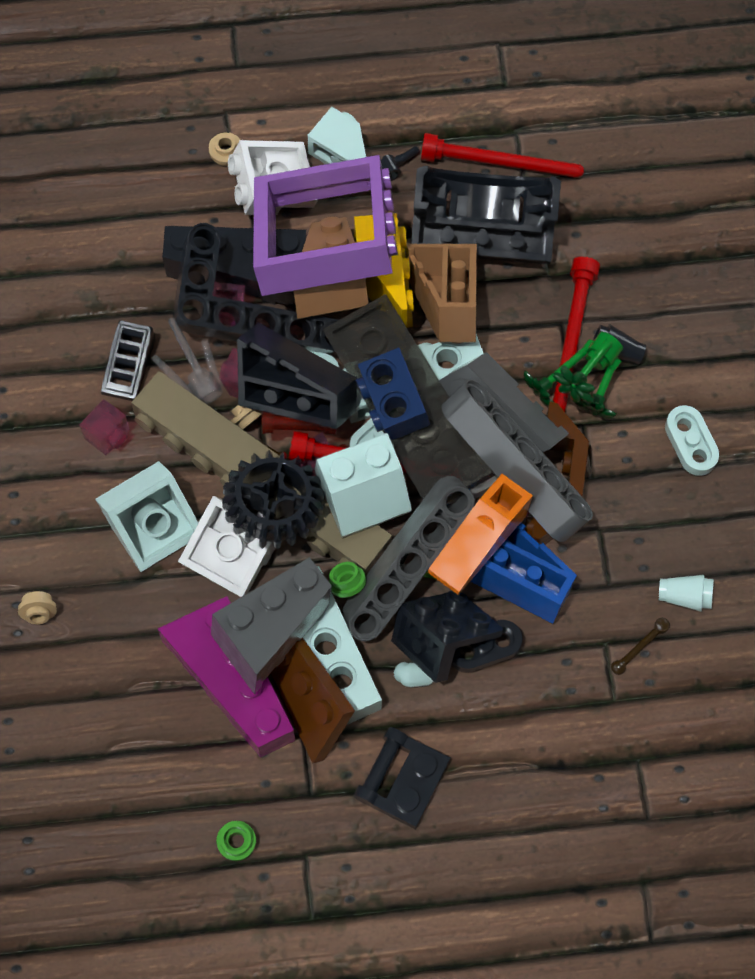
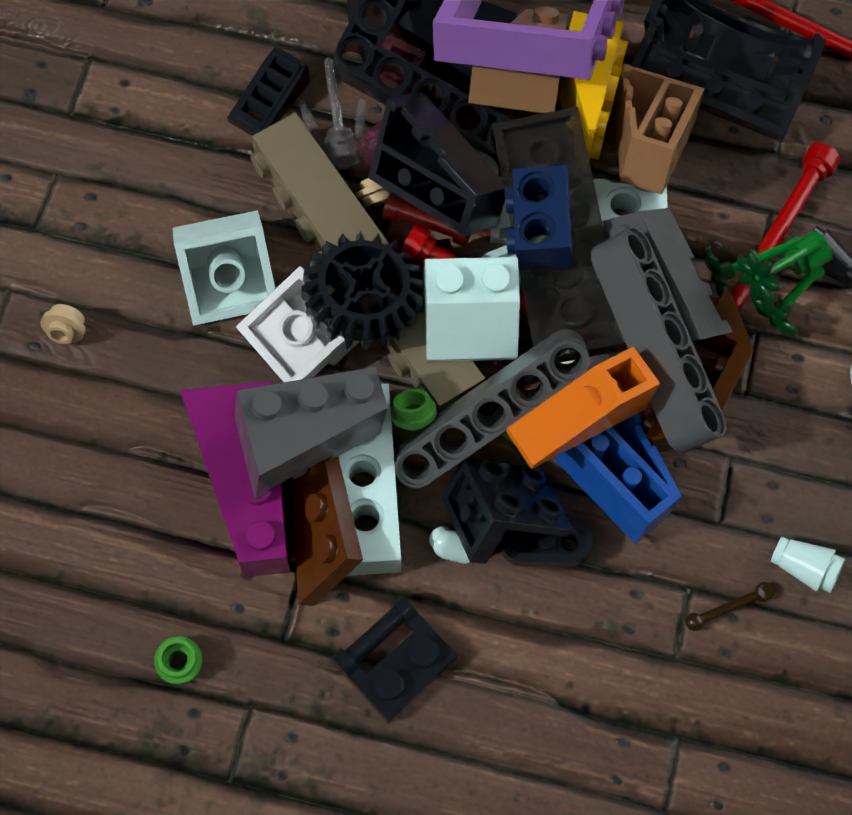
camera: 20 degrees right, 0 degrees up
clear pink plate [79,399,130,455] -> none

